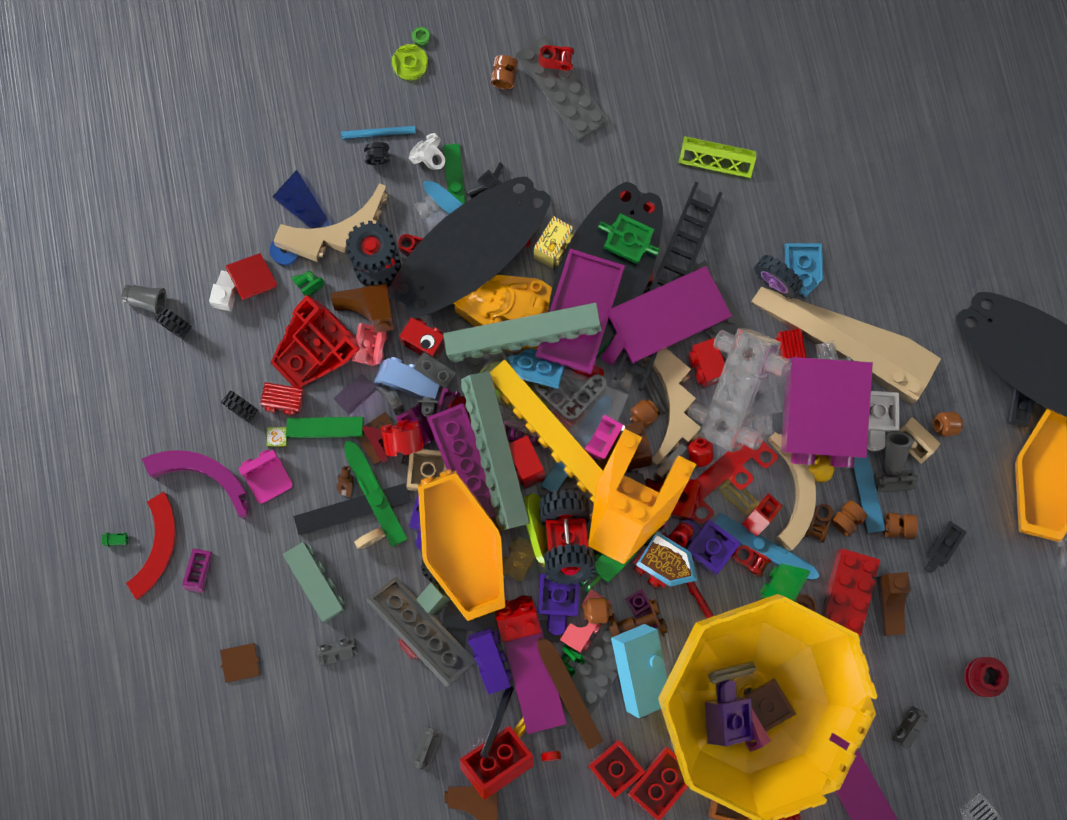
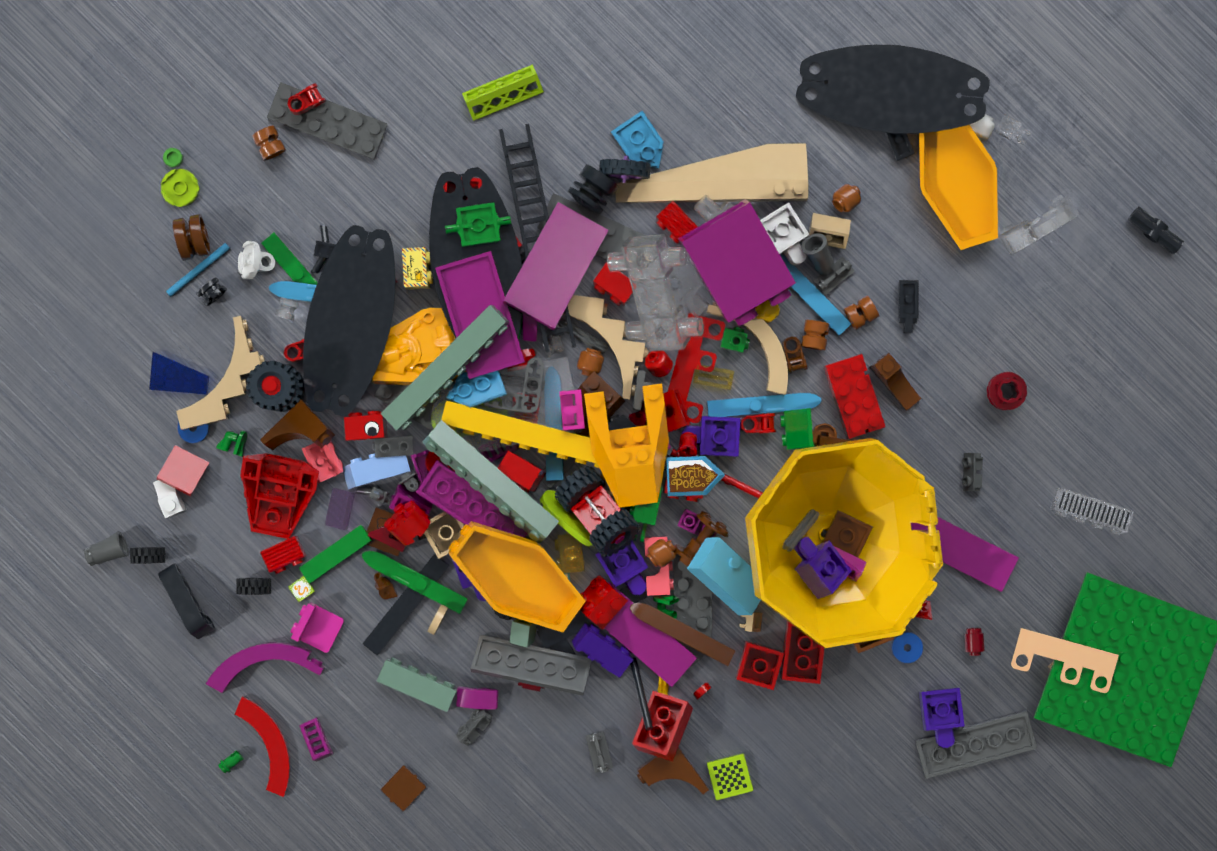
camera: 30 degrees left, 10 degrees up
red slope [742,493,783,537] -> none
none -> black beam [158,563,215,639]
none -> reddish brown wheel [173,214,211,261]
none -> magenta slope [456,686,498,709]
none -> black wheel [568,164,619,214]
none -> green brick [720,327,750,353]
none -> tan tile [740,612,763,632]

